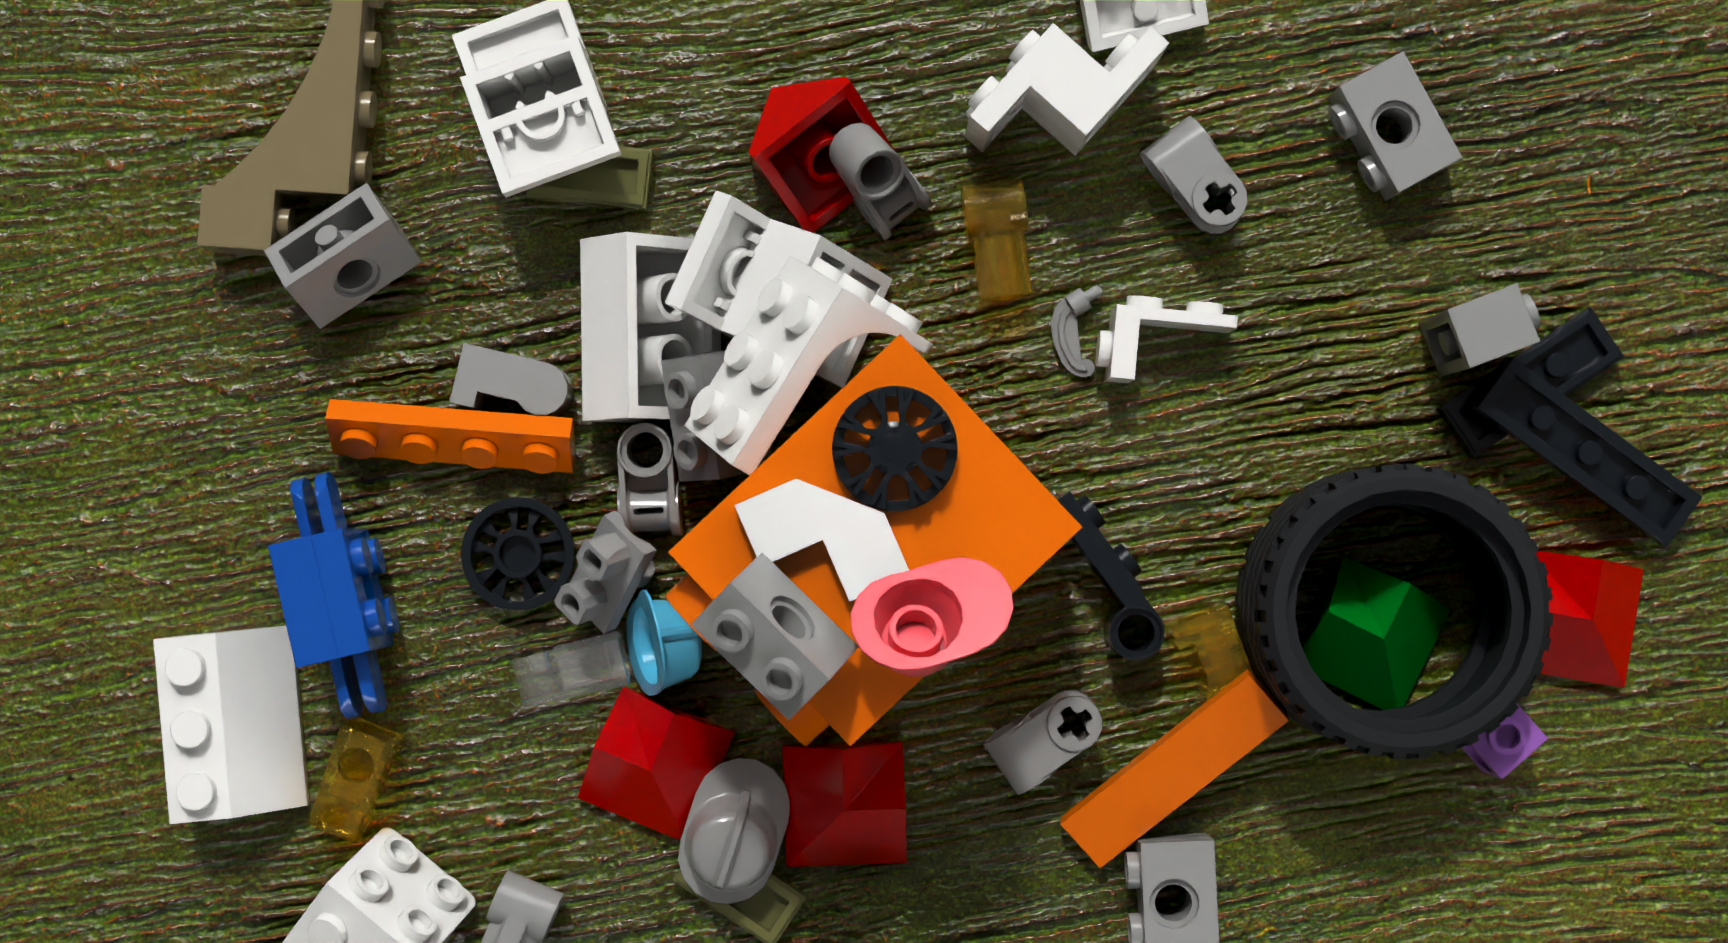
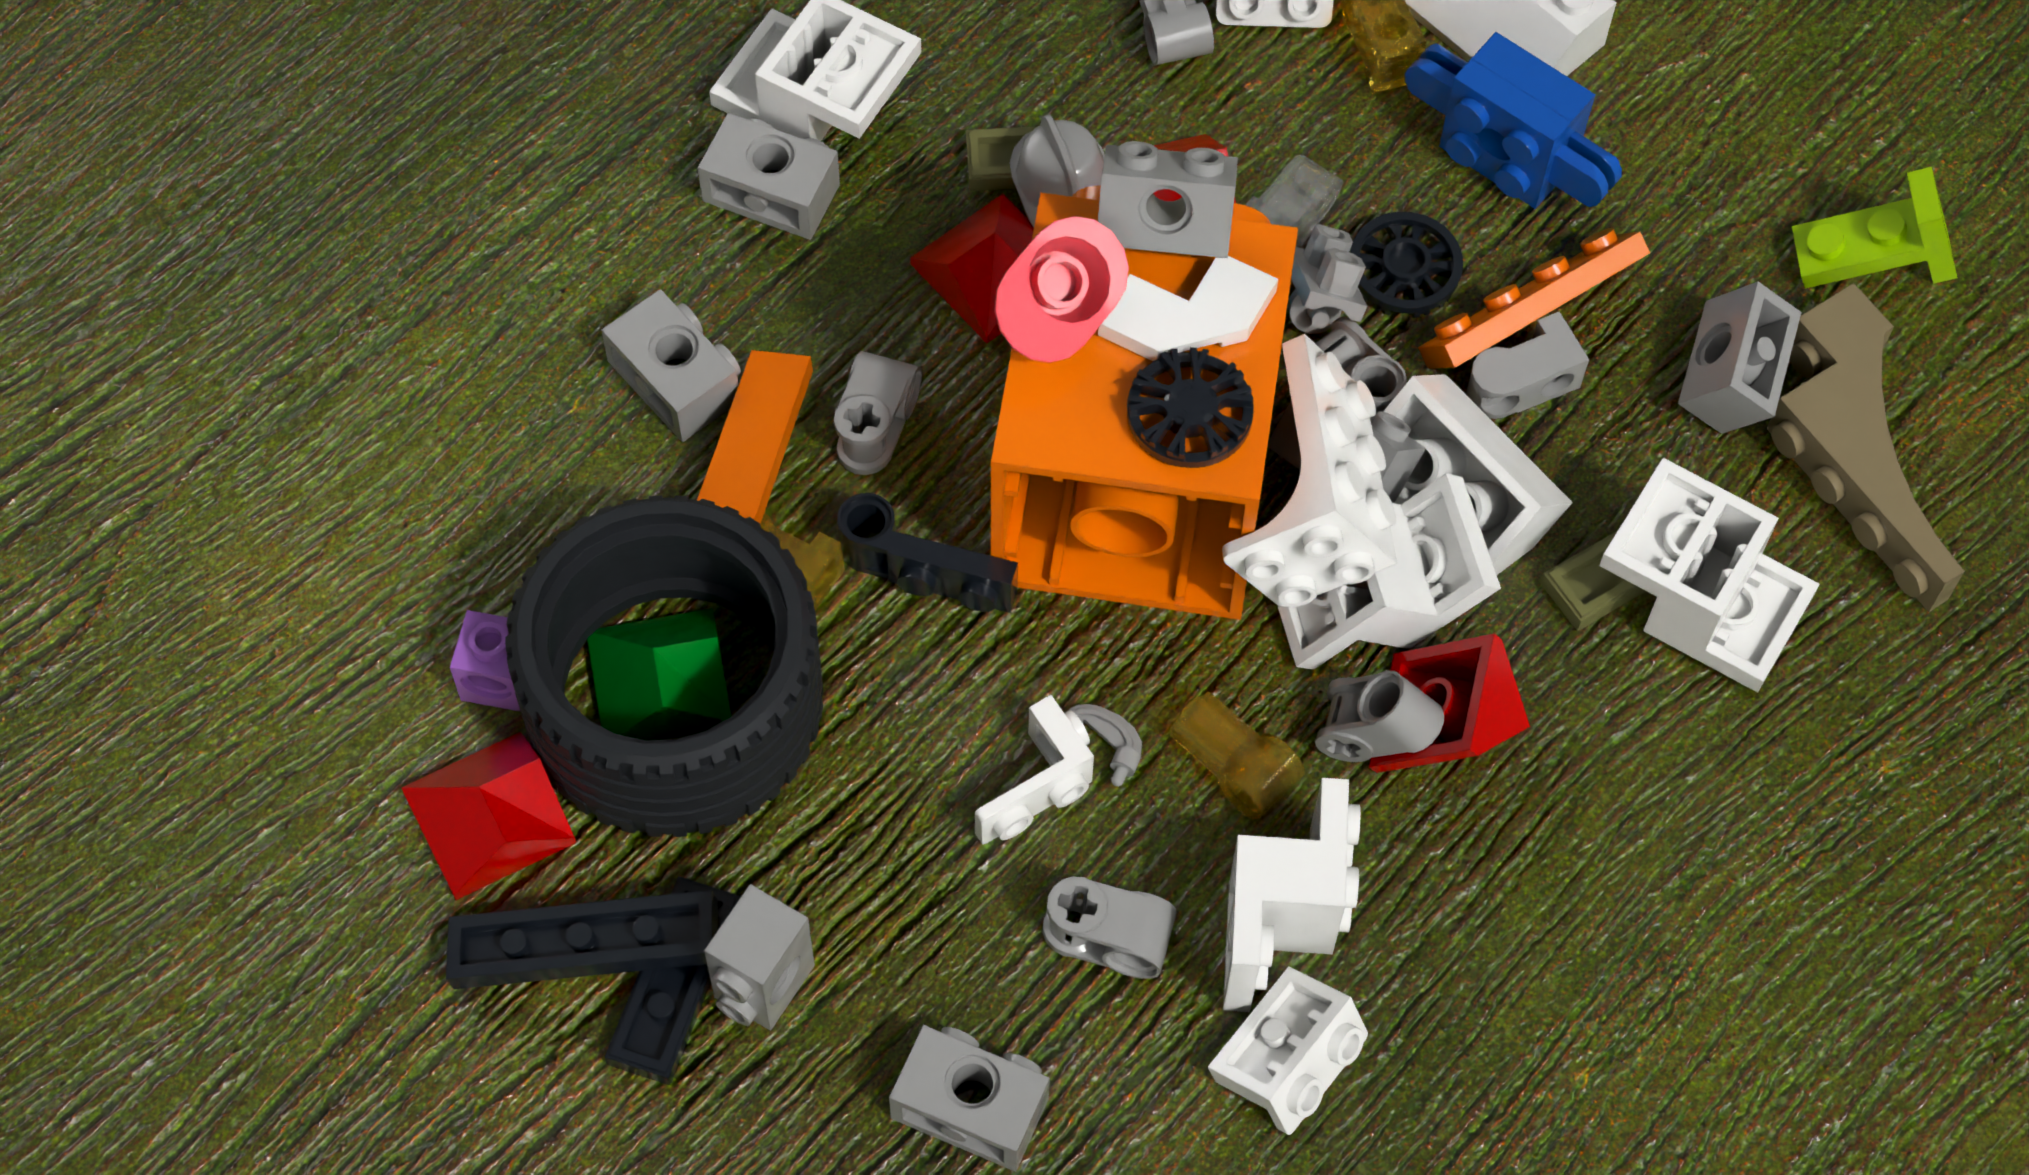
camera: 140 degrees right, 25 degrees down
none -> lime bracket [1792,167,1958,289]

